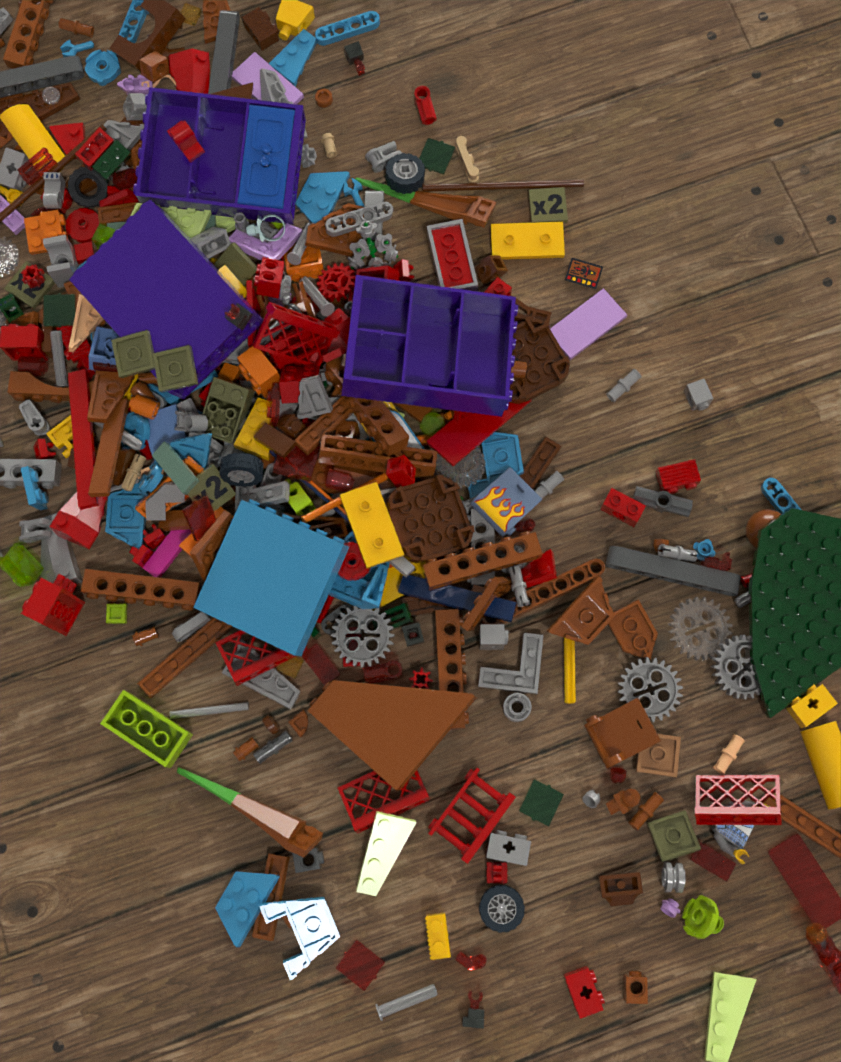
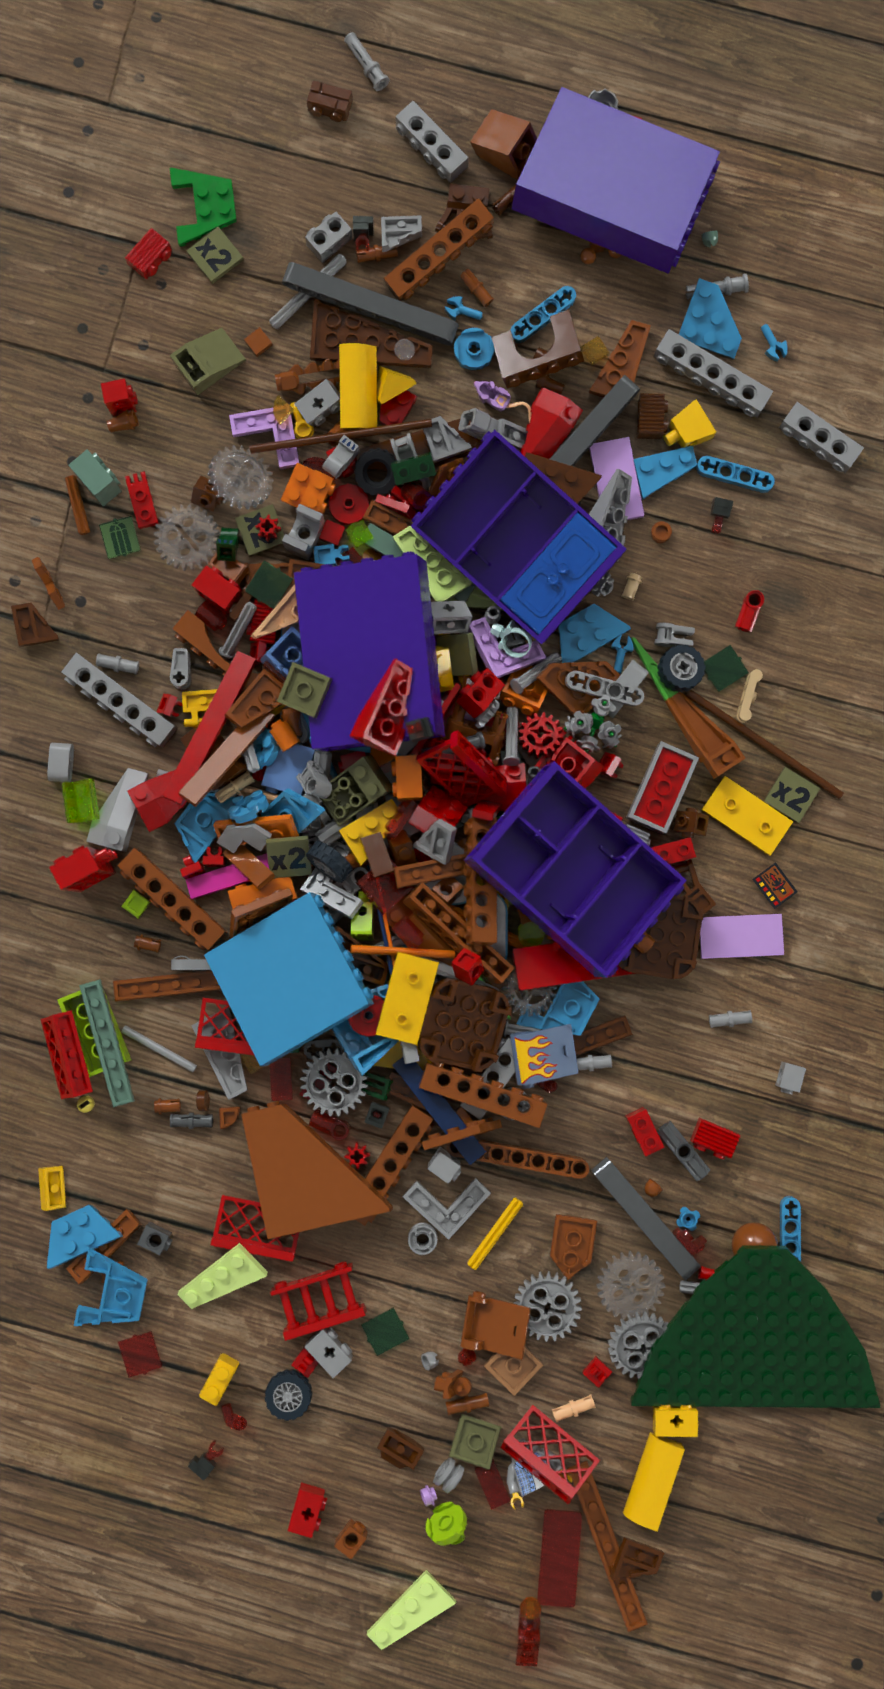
camera: 30 degrees right, 10 degrees up
clear red tile [17,147,57,186] -> none
light grey piece [19,518,51,543] -> none
dark azure plate [21,466,49,511] -> none
red brick [75,127,114,171] -> none
dark orange brick [139,51,169,83] -> none
sand green tile [152,441,199,495] -> none
olive tile [153,345,198,393] -> none
red tile [167,120,205,163] -> none
dark orange plate [177,767,323,858] -> none
clear red piece [182,496,216,541] -> none
light grey axle [375,984,437,1021] -> none
light grey pin [508,566,530,607] -> none
red wing [521,549,557,589] -> none
dark orange wing [547,576,615,645] -> none
light grey pin [658,544,698,563] -> none
none -> yellow slope [38,1166,66,1211]
none -> red fence [40,1010,93,1099]
none -> light yellow hinge [77,1095,95,1113]
none -> sand green tile [79,979,135,1107]
none -> red wedge [350,659,413,756]
none -> yellow slope [377,366,417,404]
none -> red tile [582,1356,612,1388]

